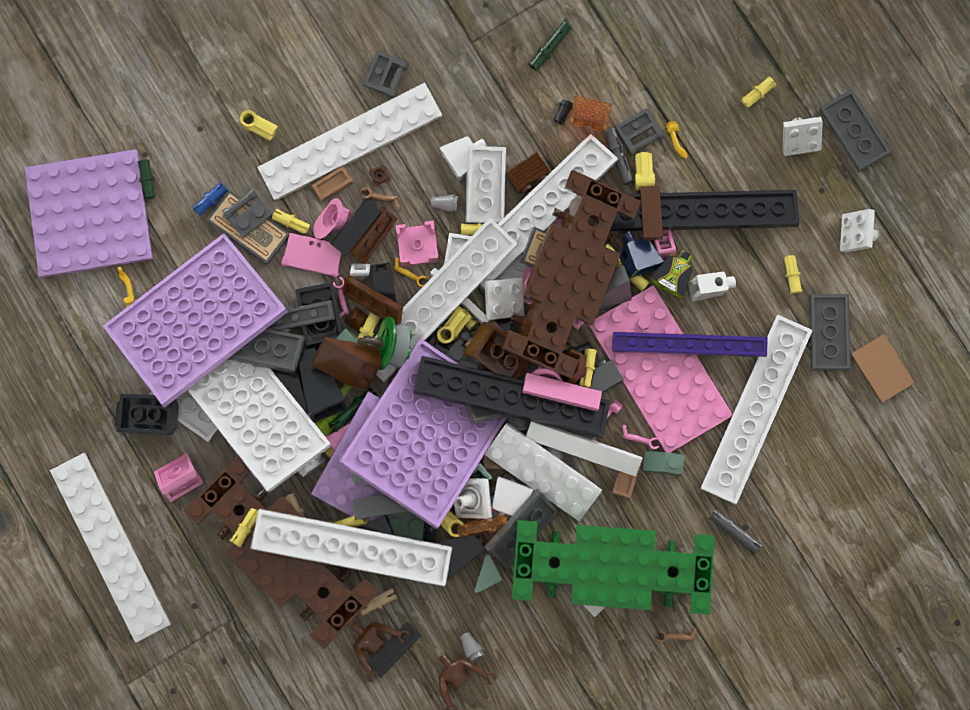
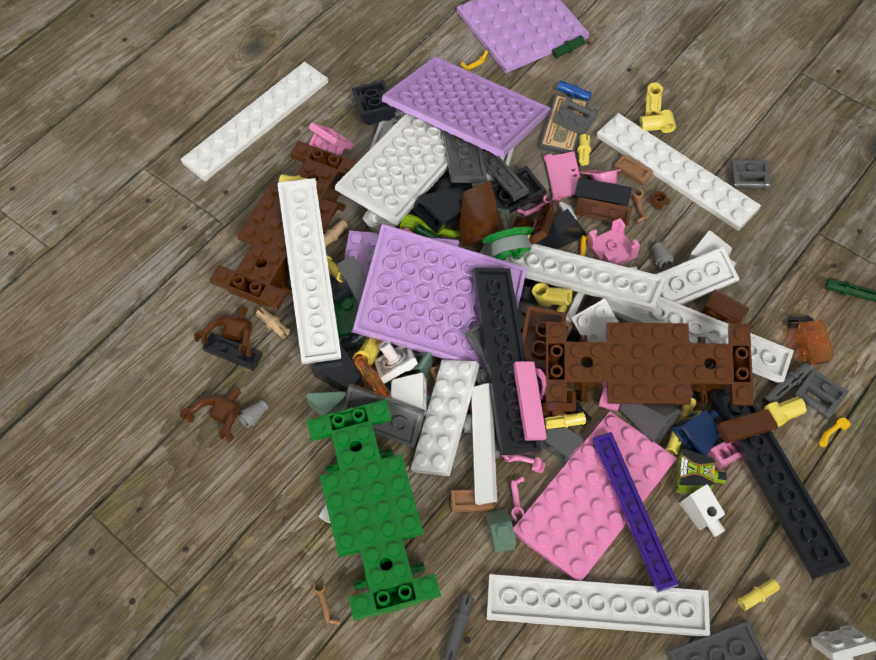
camera: 70 degrees right, 20 degrees down
none -> light yellow piece [639,110,676,133]

